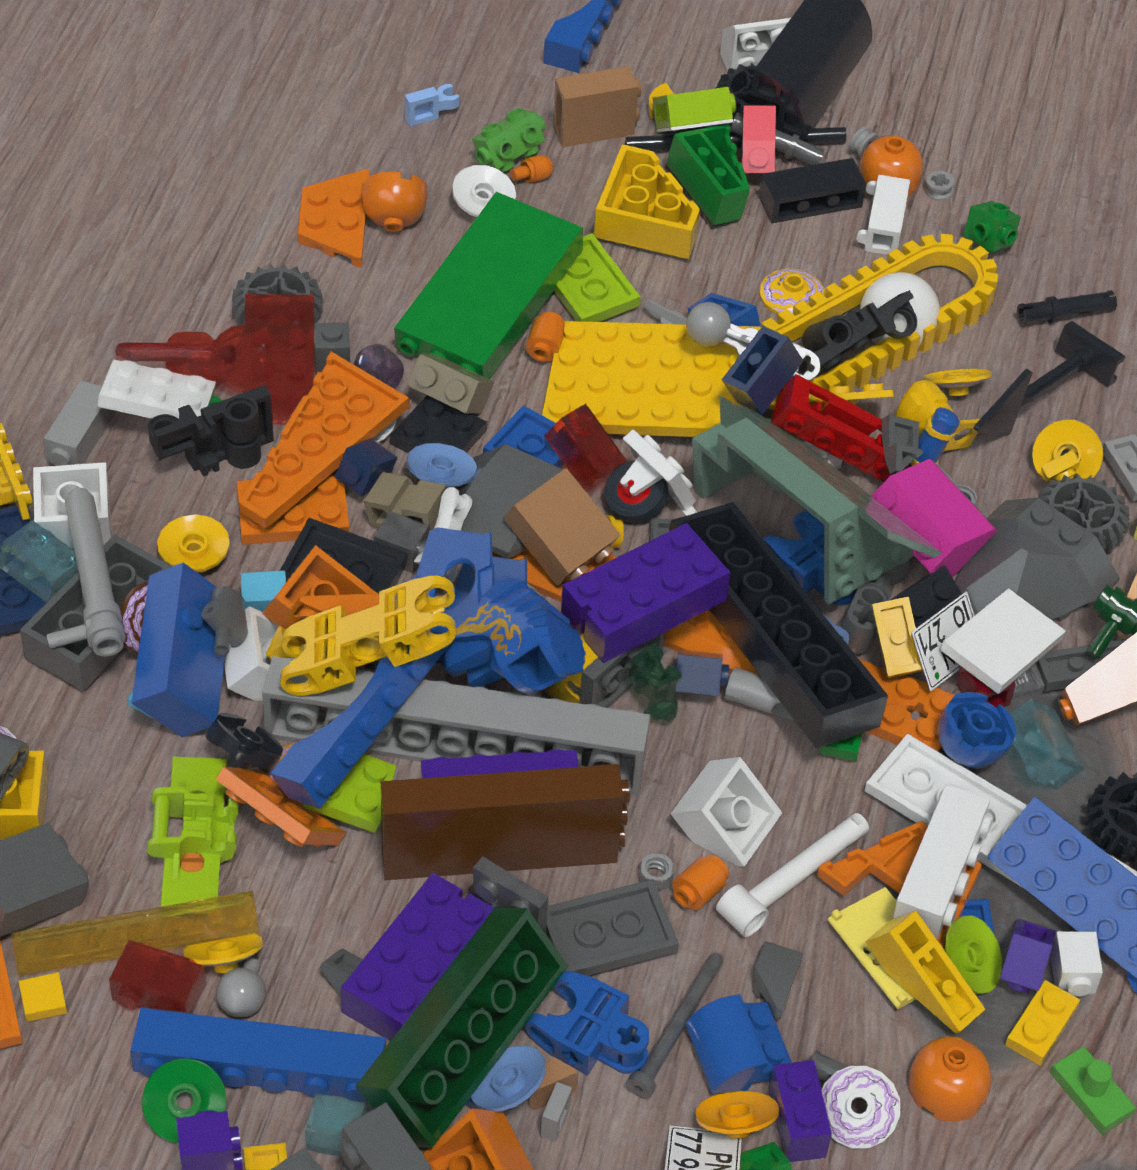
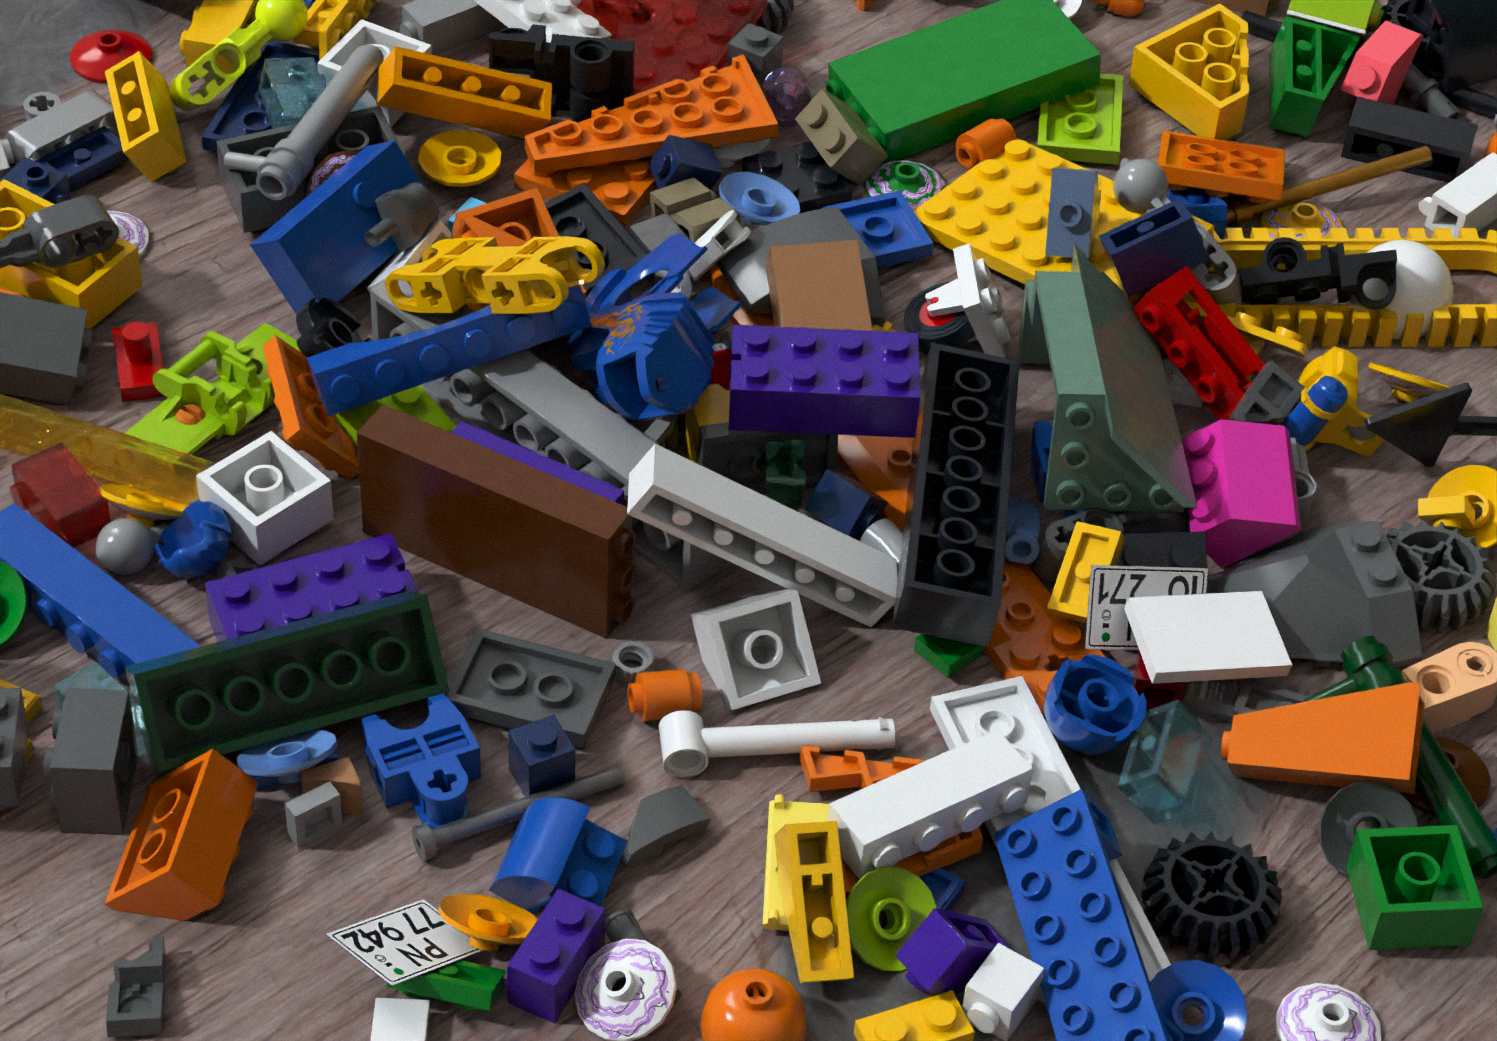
camera: 35 degrees right, 5 degrees down
flat silver plate [473,857,549,934] -> none
clear red brick [544,403,627,492] -> none
none -> red tile [112,322,165,402]
none -> blue hair [155,499,232,578]
none -> white brick [196,431,334,565]
none -> light orange brick [376,46,552,139]
none -> dark blue brick [508,714,575,797]
none -> white brick [627,444,898,627]
none -> dish [864,159,947,211]
none -> sand blue brick [1045,167,1101,259]
none -> orange plate [1157,131,1285,204]
none -> pearl gold bar [1226,146,1432,225]

